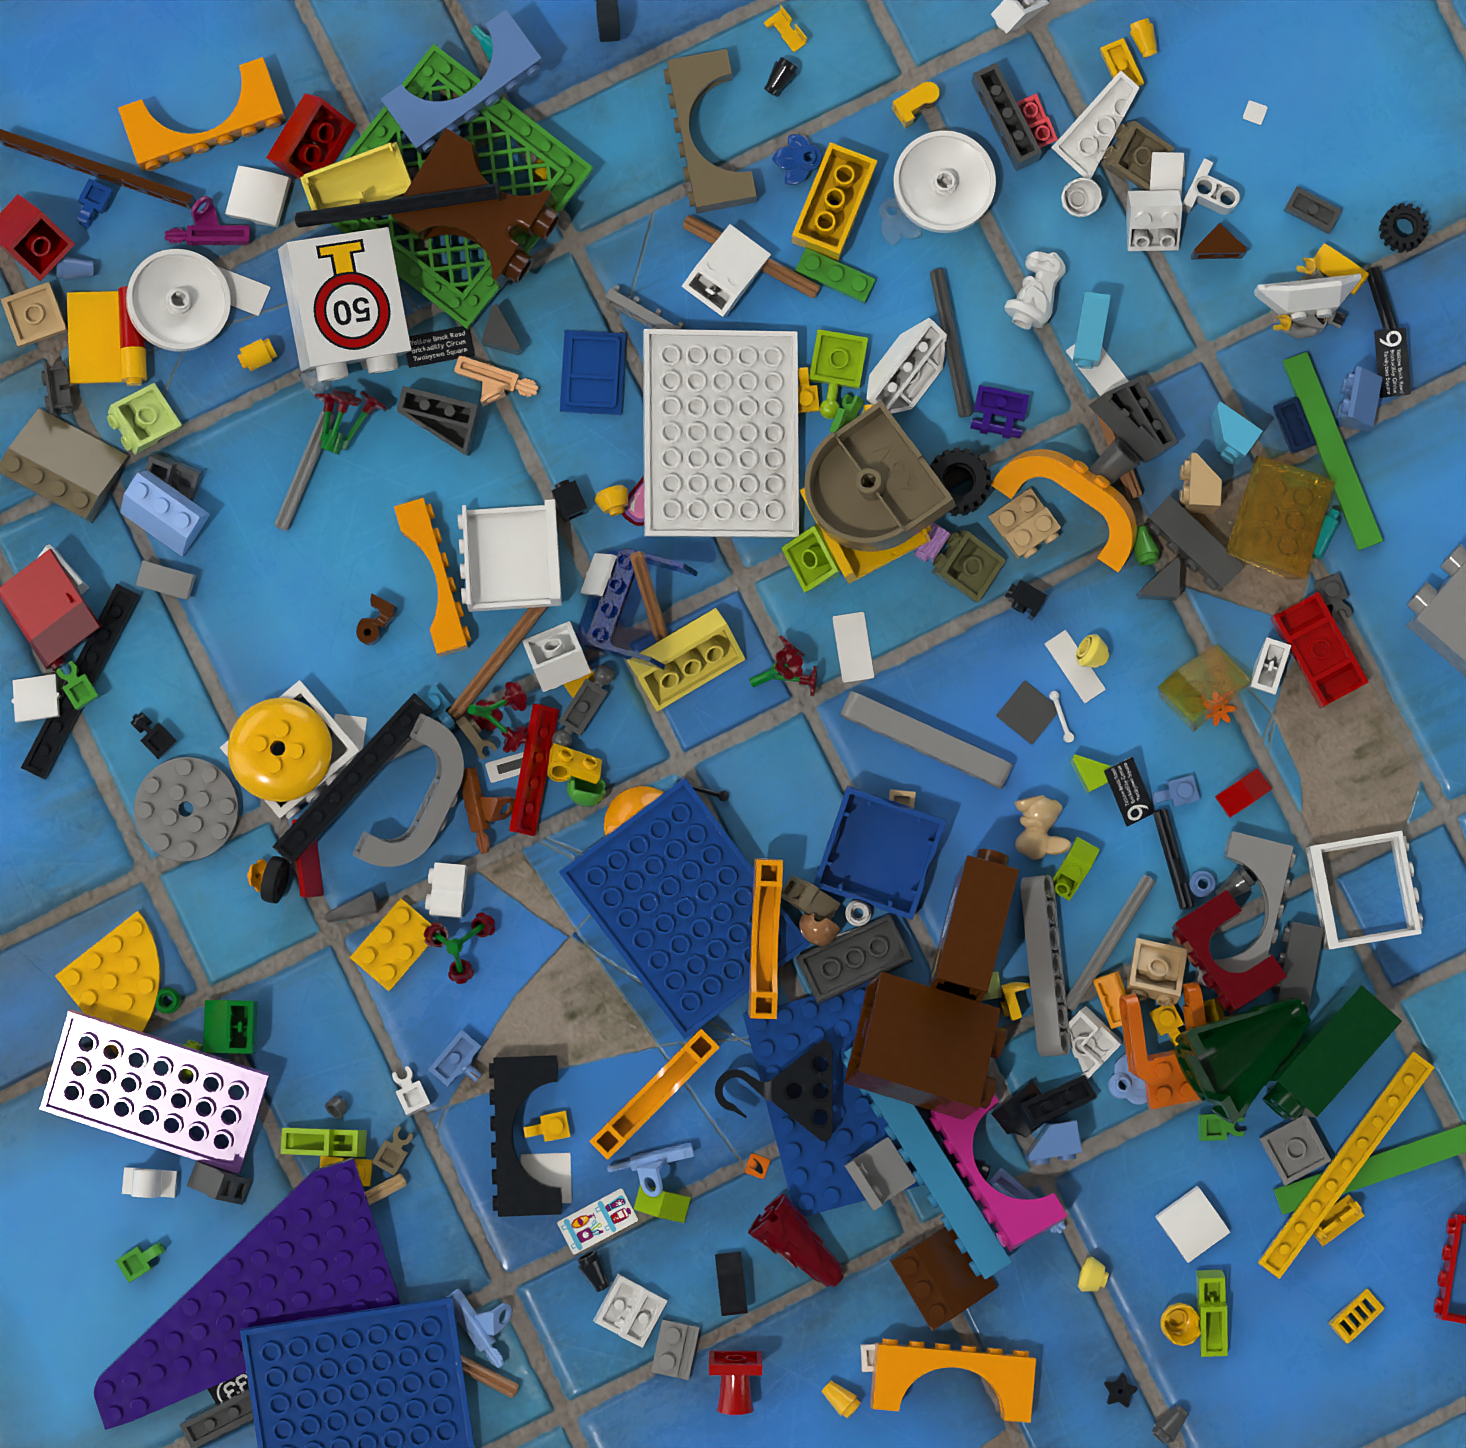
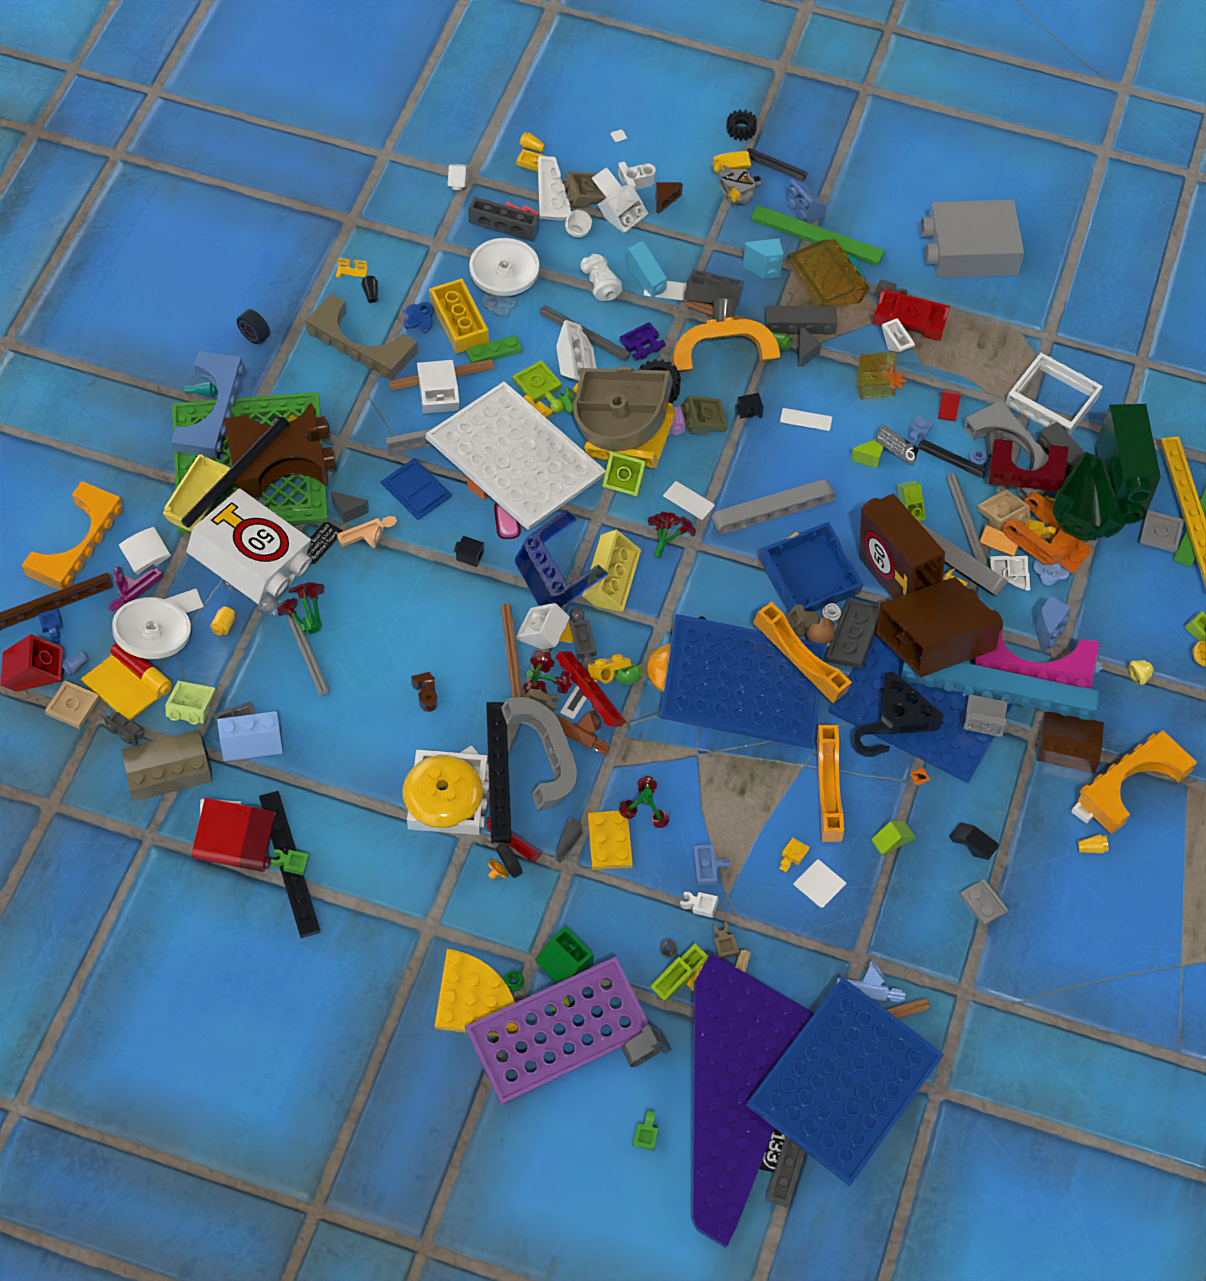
camera: 45 degrees left, 25 degrees down
white piece [11,674,61,723] -> none
white tile [122,1167,178,1198] -> none
black plate [130,711,178,759] -> none
light grey plate [134,757,239,862] -> none
light grey slope [136,561,196,600] -> none
red slope [266,93,356,181] -> none
light orange arch [394,498,471,657] -> none
dark grey wedge [397,386,481,456] -> none
white brick [425,862,468,919] -> none
white panel [458,499,562,612] -> none
black arch [489,1055,563,1217] -> none
sticker [557,1188,638,1255] -> none
black cone [577,1250,611,1292] -> none
white piece [580,553,617,596] -> none
white slope [593,1274,667,1348] -> none
yellow cone [594,485,628,516] -> none
light blue piece [607,1143,695,1197] -> none
medium nougat axle [630,551,668,642] -> none
red plant [709,1351,762,1415] -> none
dark red cone [748,1194,844,1287] -> none
yellow leg [891,82,939,129] -> none
tan plate [988,488,1061,560] -> none
black slope [990,1081,1043,1138] -> none
dark grey sticker [996,681,1057,744] -> none
tan animal [1014,795,1071,860] -> none
black plate [1017,1075,1097,1130] -> none
white hinge [1049,691,1074,743] -> none
light yellow cone [1076,634,1109,668] -> none
white slope [1155,1186,1230,1263] -> none
tan slope [1178,453,1222,514] -> none
bright green plate [1198,1113,1244,1141] -> none
white wedge [1254,274,1361,321] -> none
dark blue plate [1273,397,1317,455] -> none
dark grey plate [1283,187,1342,235] -> none
black sticker [1374,327,1411,398] -> none

